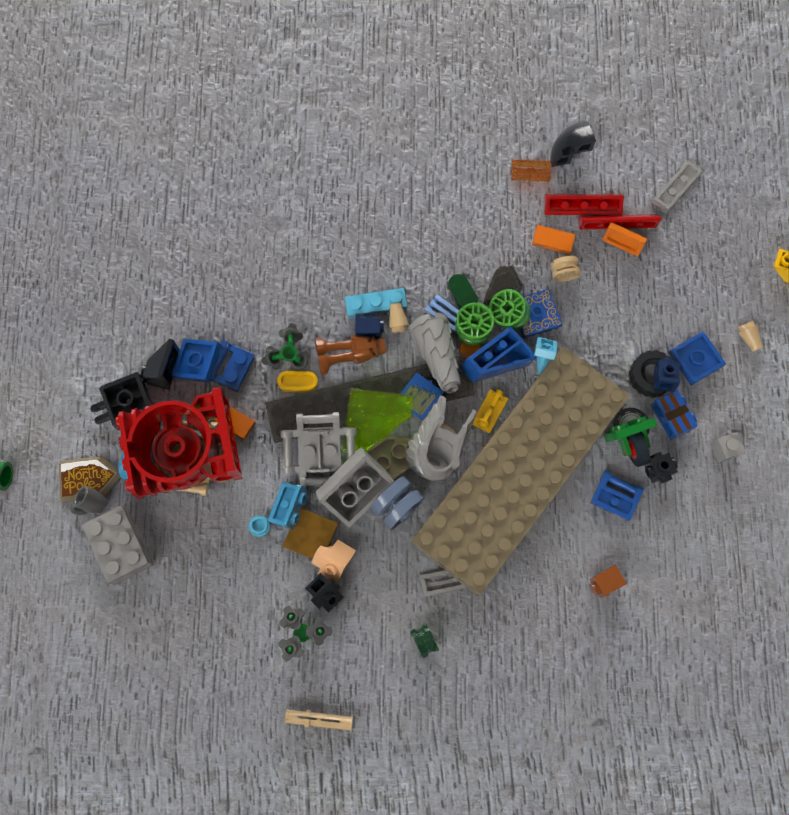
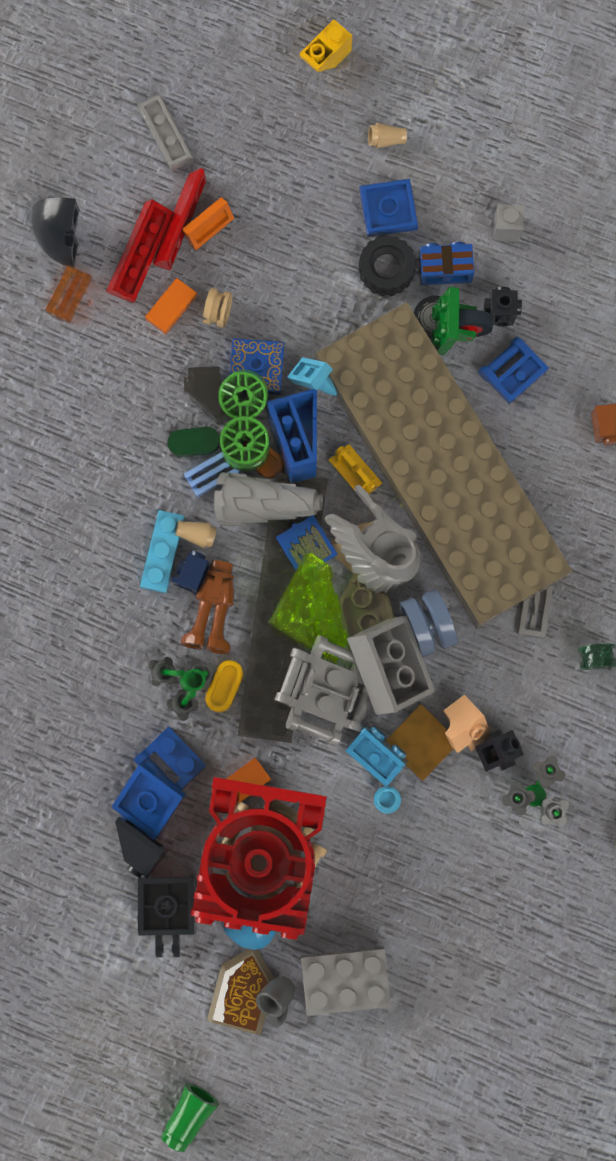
camera: 65 degrees left, 5 degrees up
dark blue brick [654,357,680,392] -> none

